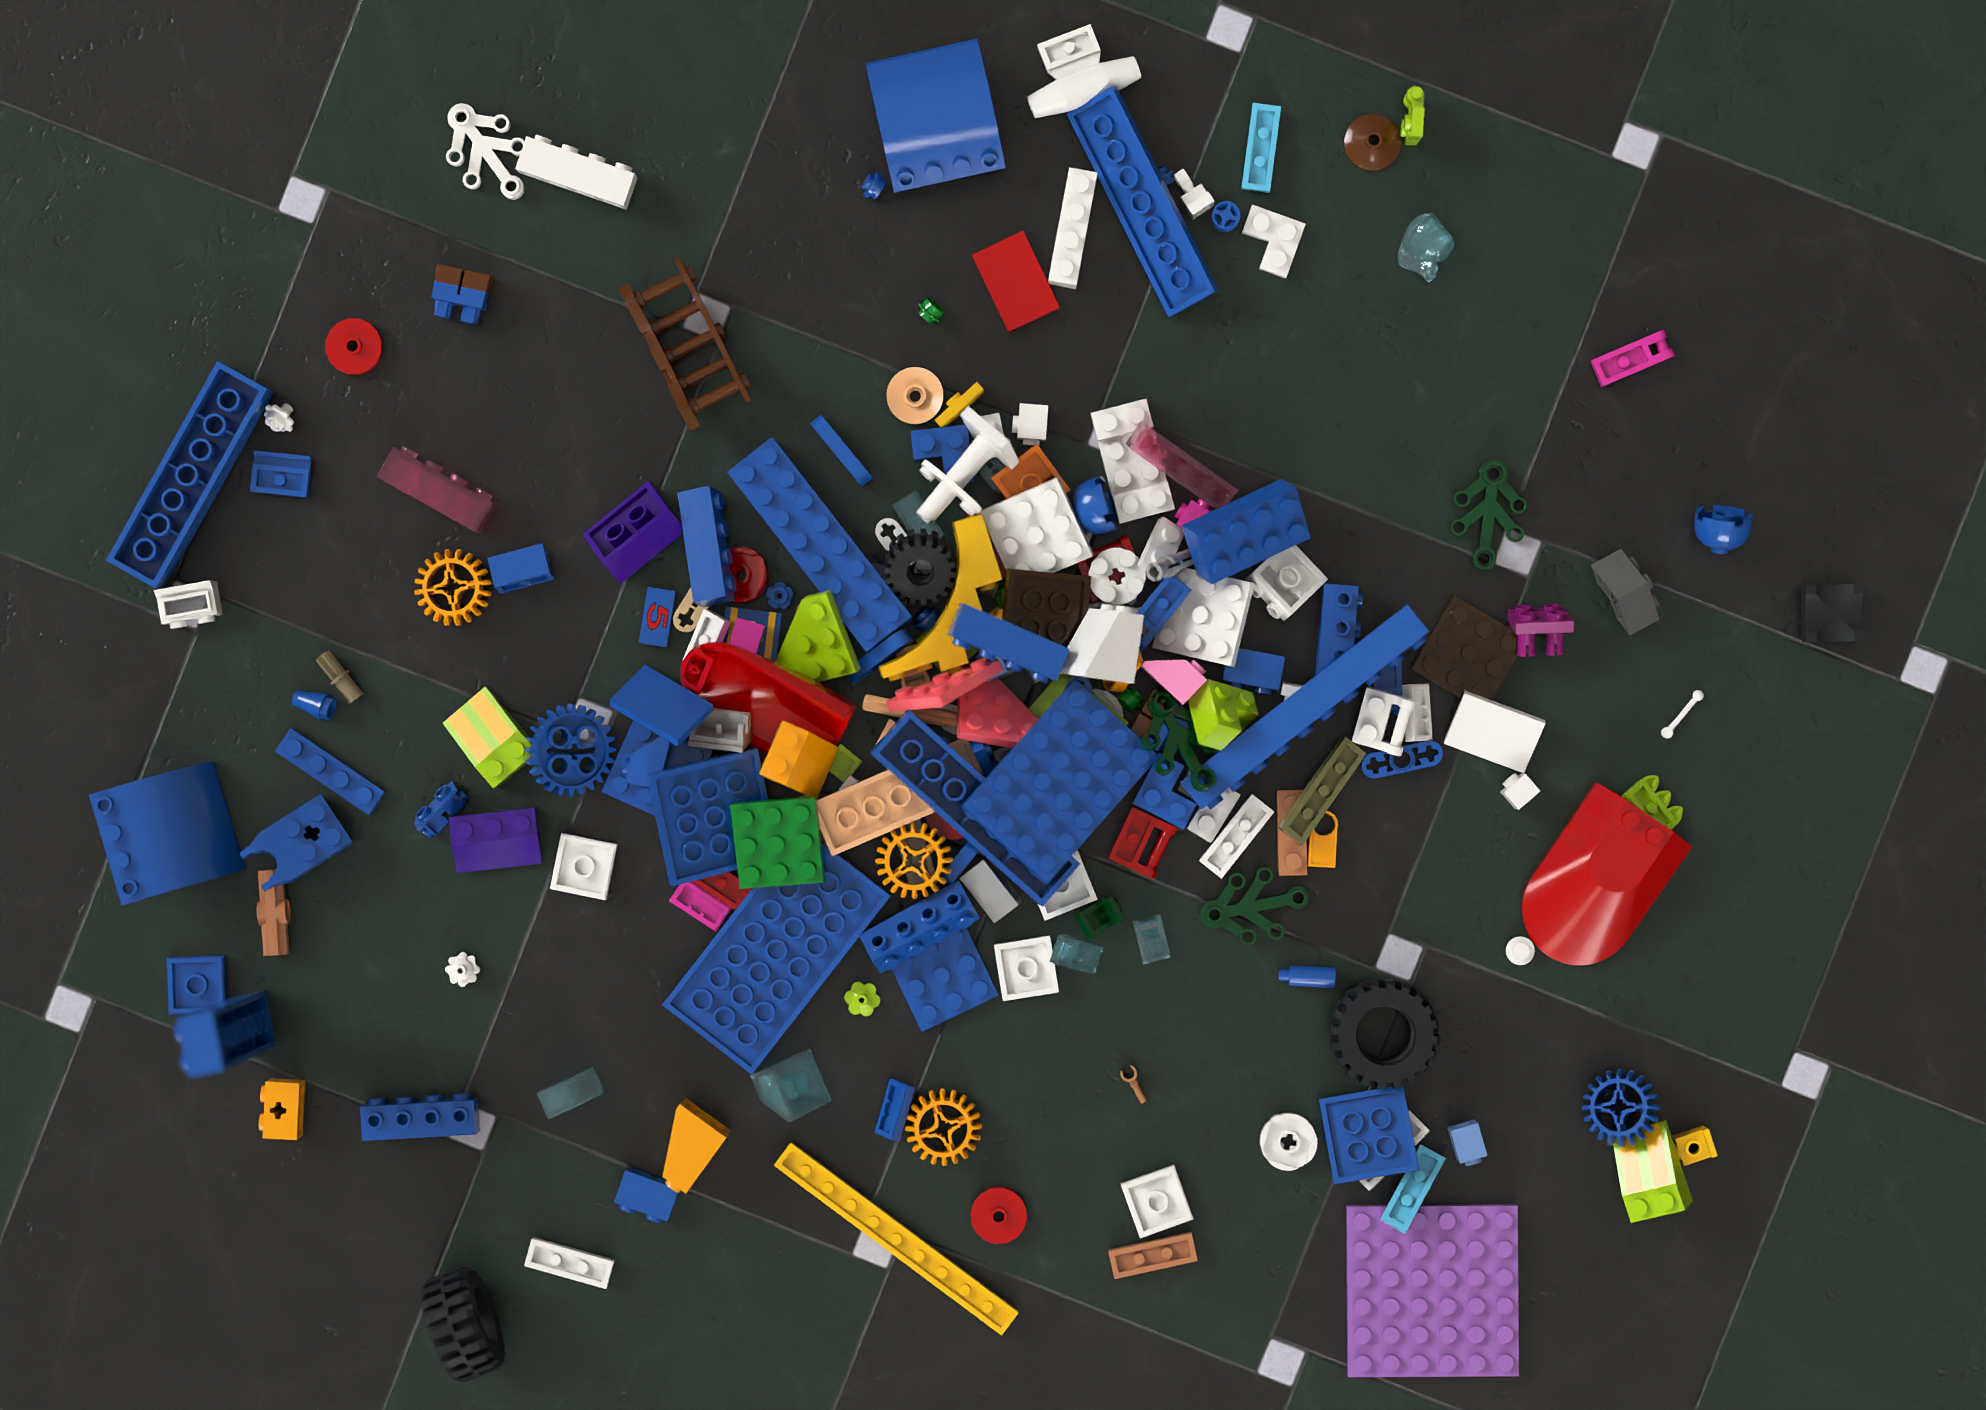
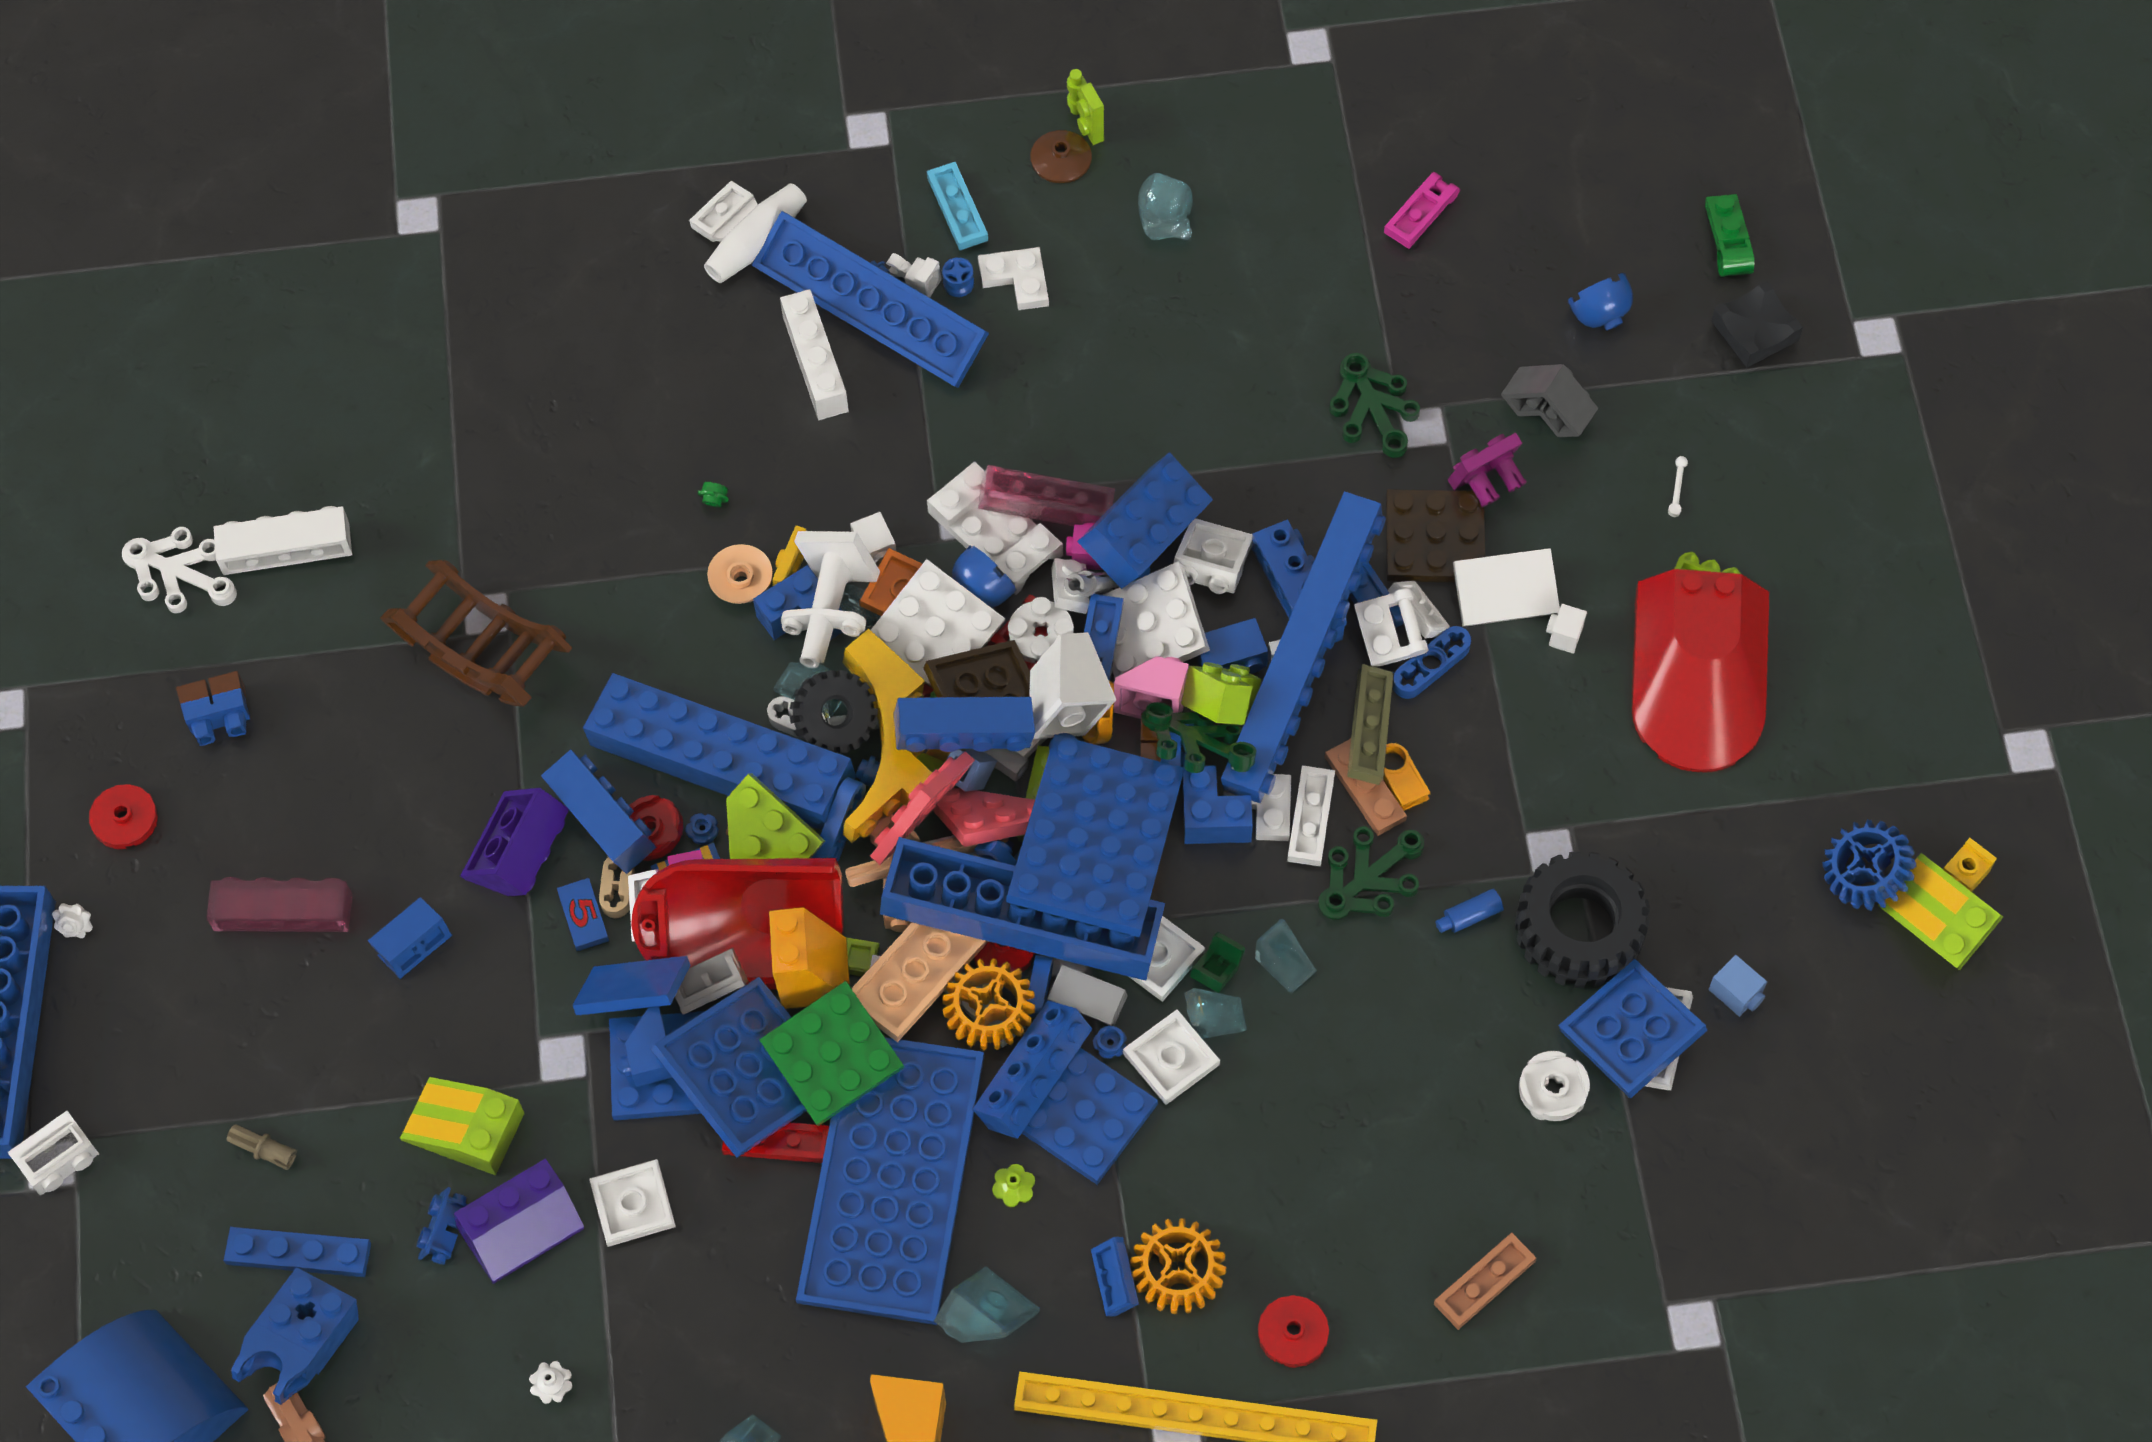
camera: 25 degrees left, 25 degrees down
blue plate [250,450,313,498] -> none
blue cone [292,689,337,721] -> none
light orange gear [414,549,492,626] -> none
blue gear [524,703,616,797] -> none
dark pink plate [669,882,732,932] -> none
blue beam [810,415,873,487] -> none
blue plate [861,172,886,200] -> none
blue slope [866,39,1006,193] -> none
red tile [972,231,1060,333] -> none
red plate [1108,807,1178,879] -> none
green plate [1117,687,1143,714] -> none
medium nougat hand [1120,1065,1147,1103] -> none
white plate [1121,1165,1193,1238] -> none
medium lavender plate [1346,1204,1519,1377] -> none
medium azure plate [1380,1144,1446,1234] -> none
white plate [1506,936,1535,965] -> none
none -> blue plate [1093,1026,1127,1059]
none -> green plate [1705,194,1754,277]

